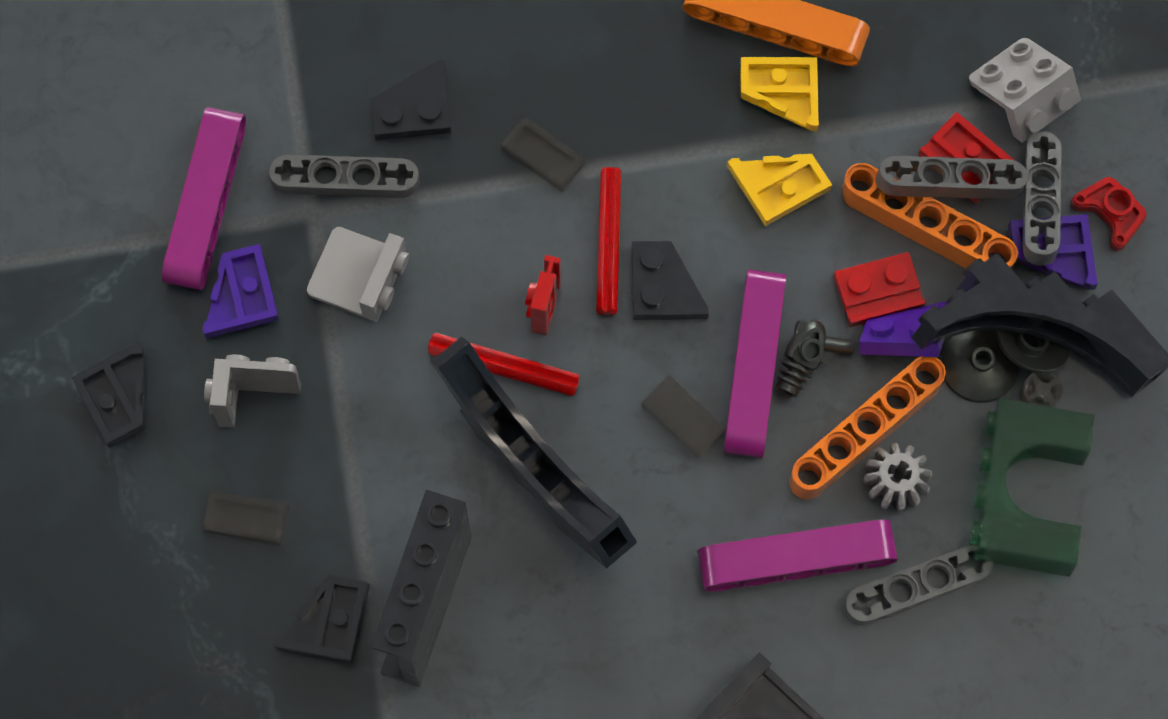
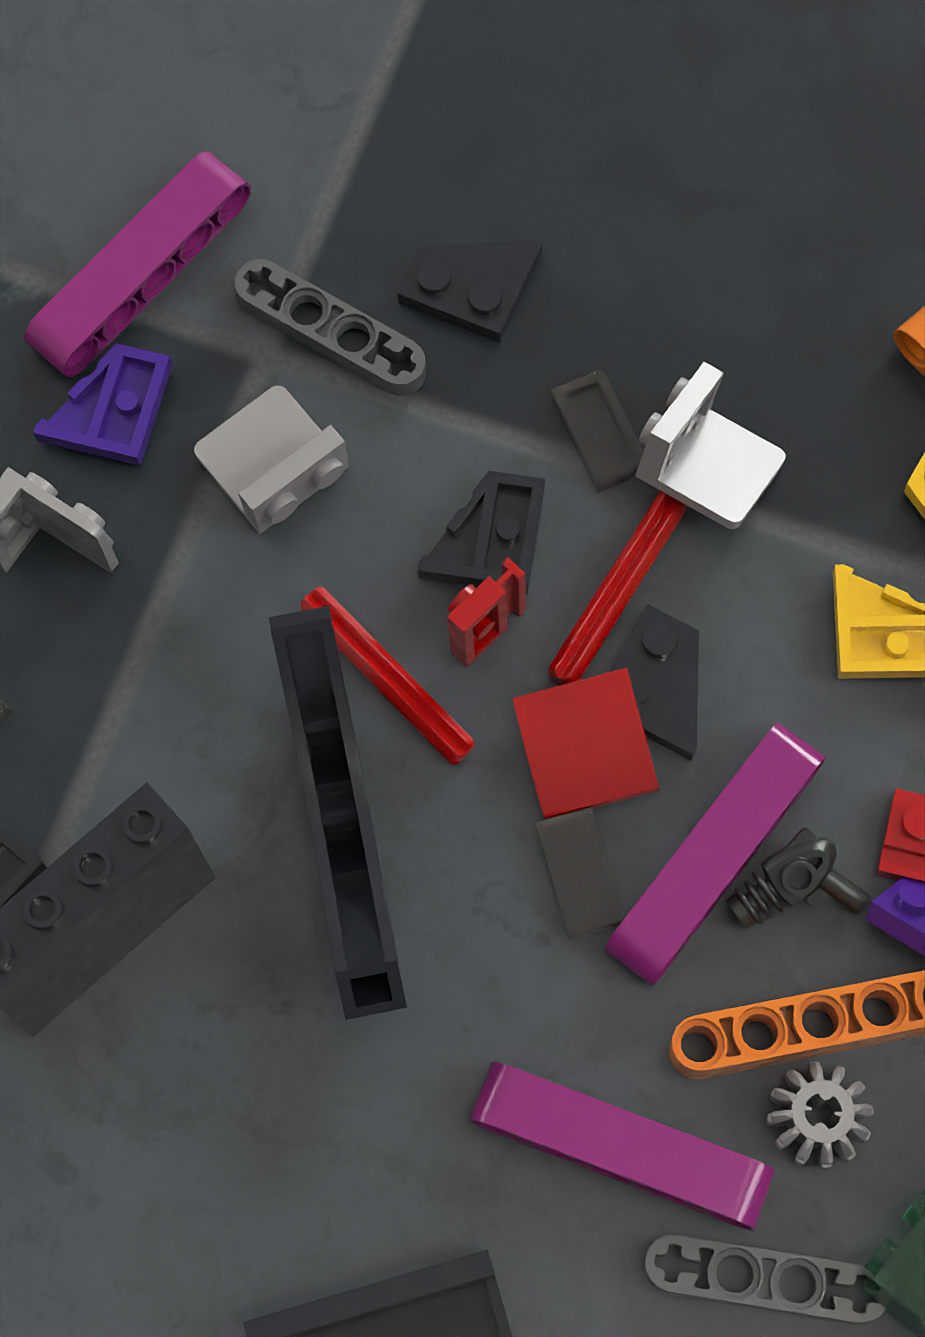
camera: 35 degrees right, 0 degrees up
none -> black wing [417,471,545,594]
none -> red slope [512,667,660,821]
none -> bracket [635,362,786,529]

